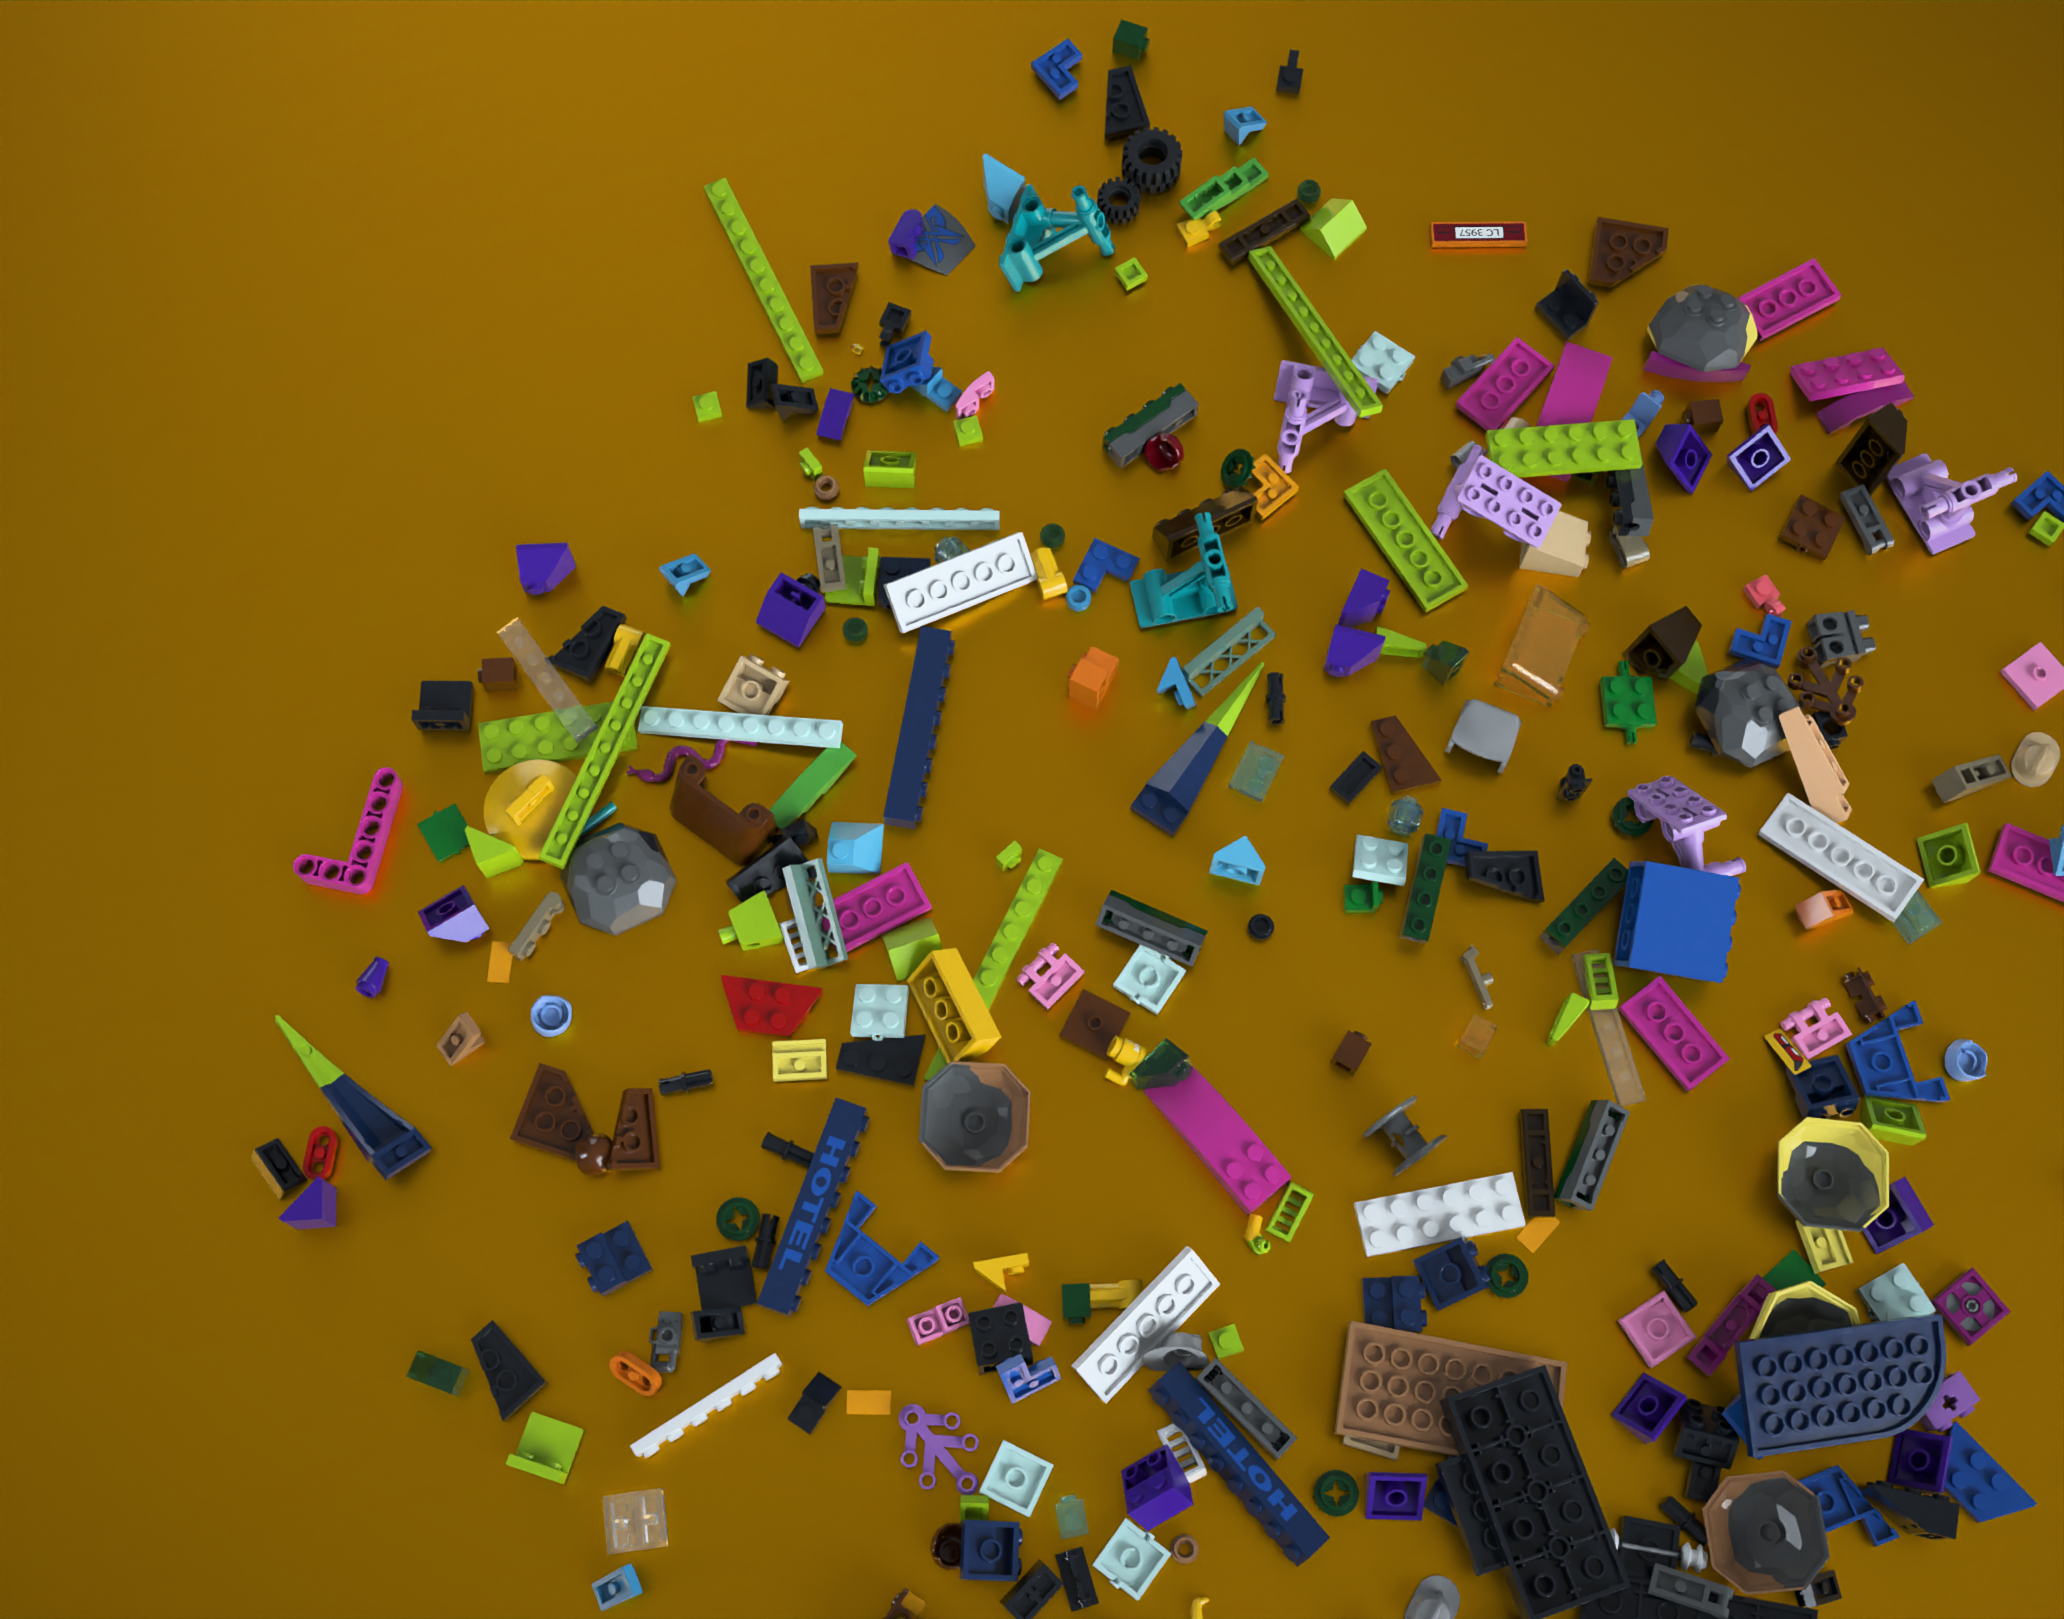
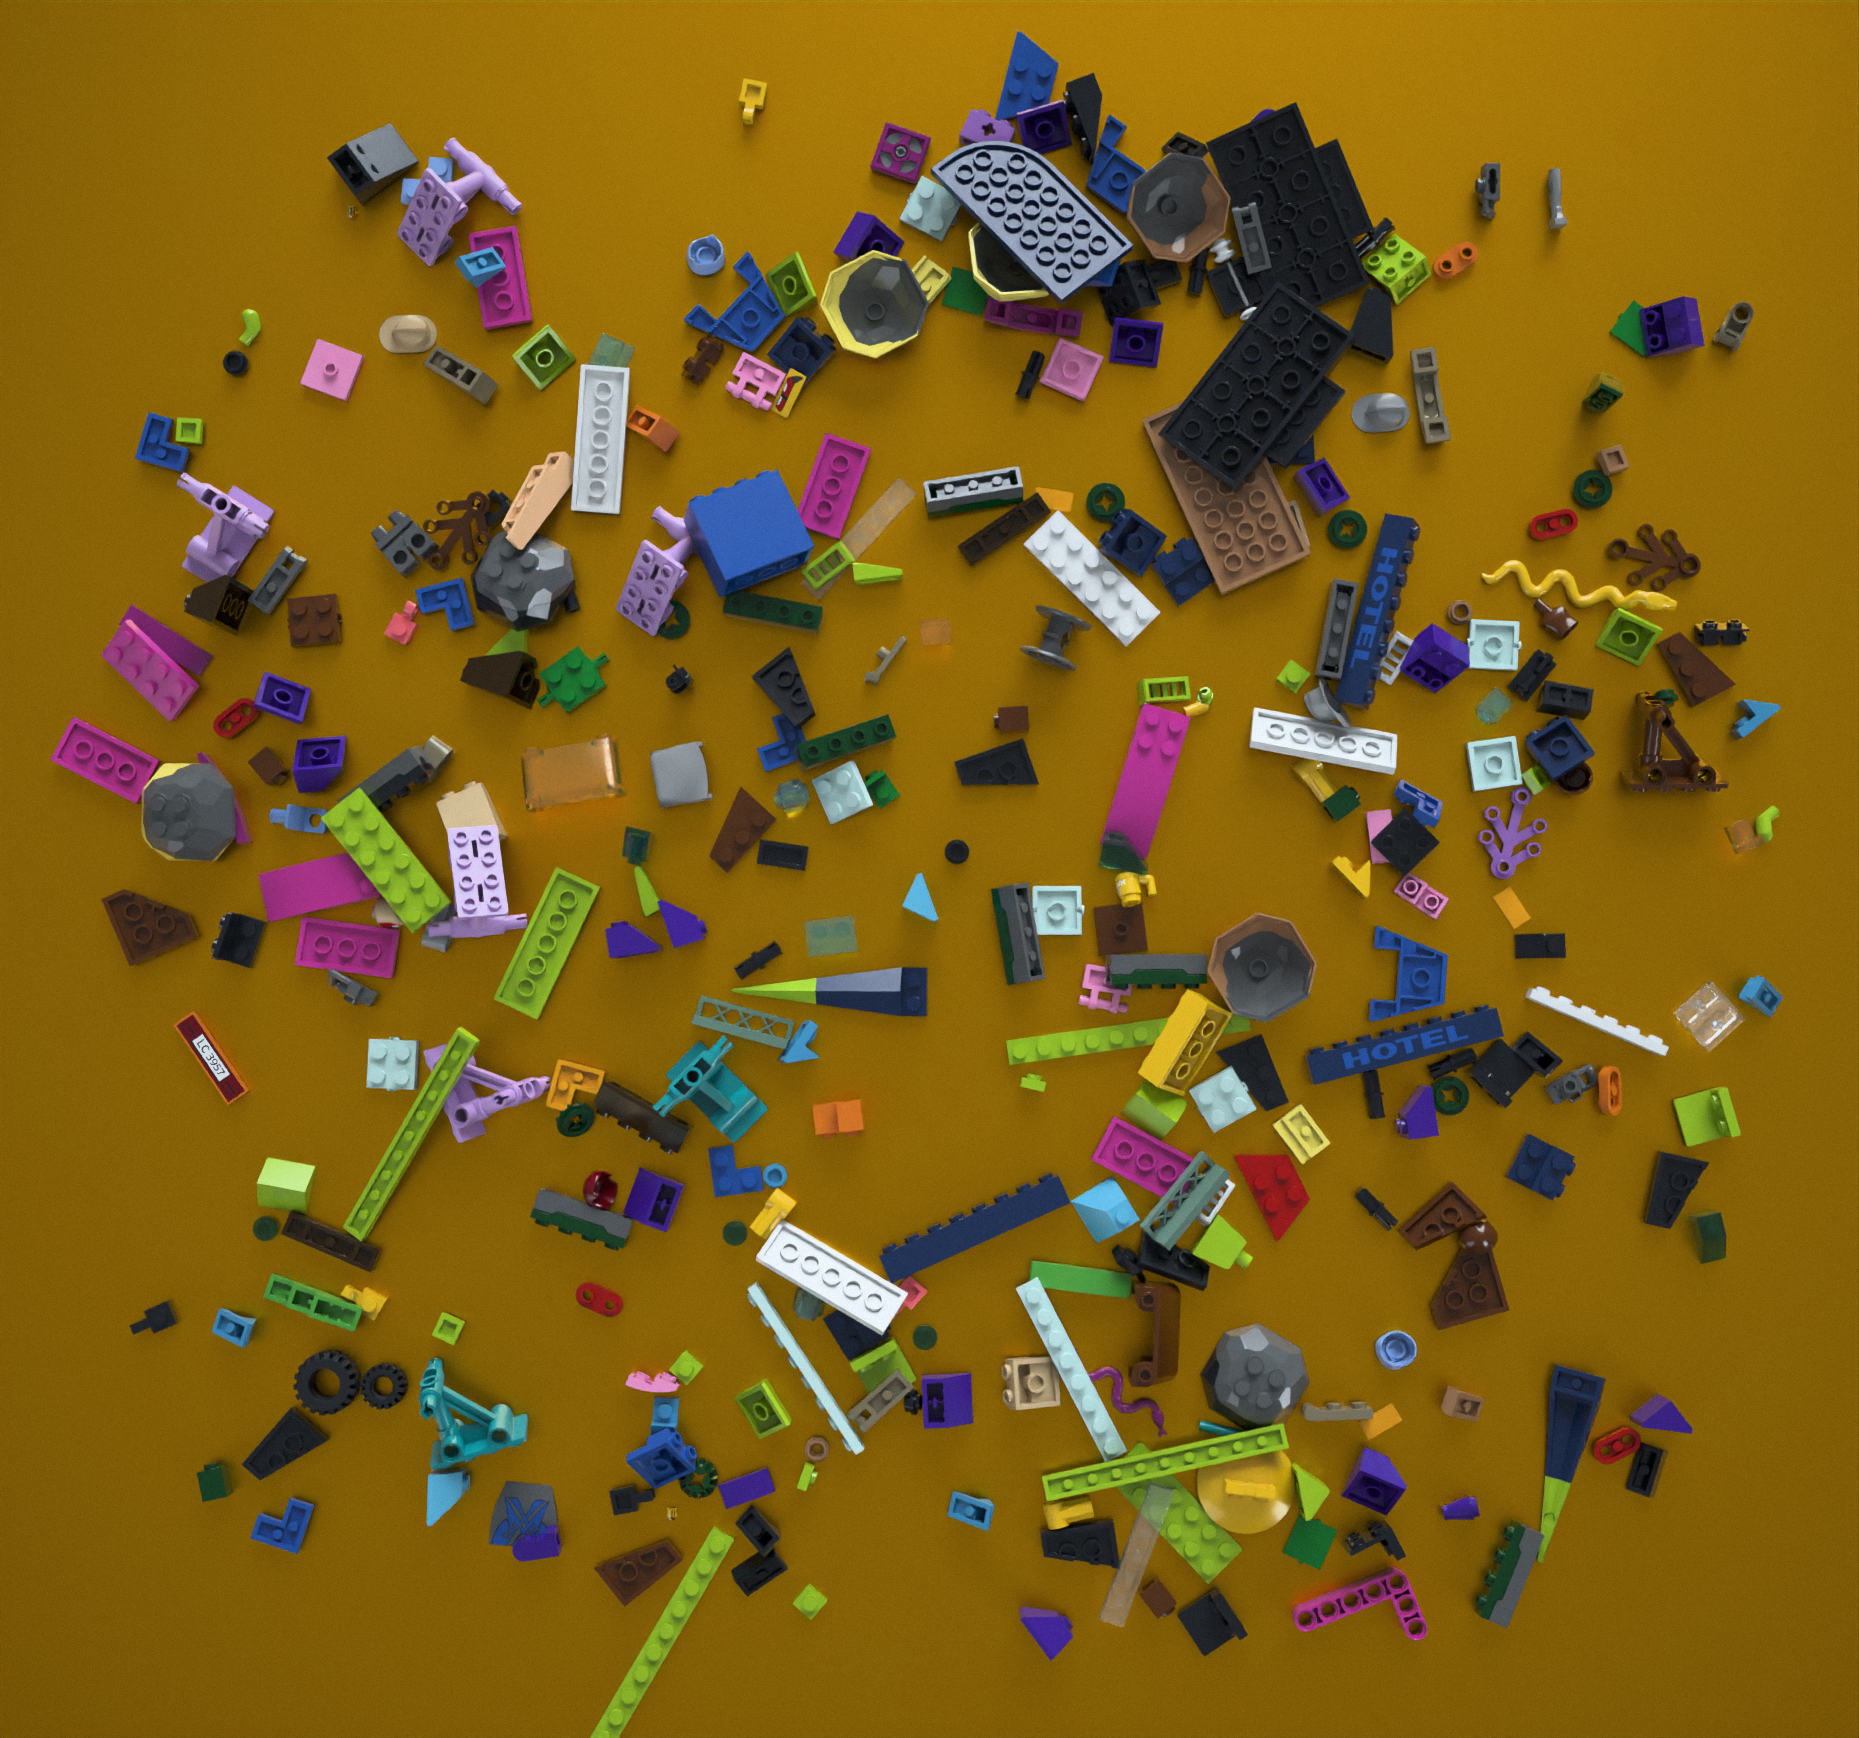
camera: 120 degrees left, 15 degrees up
none -> red plate [576,1282,623,1317]
none -> dark purple slope [623,1167,686,1232]
none -> coral plate [894,1275,927,1318]
none -> black wing [954,738,1039,785]
none -> piece [1106,954,1207,989]
none -> black bracket [1342,1520,1406,1561]
none -> dark purple slope [1395,1085,1439,1140]
none -> piece [1474,1520,1544,1628]

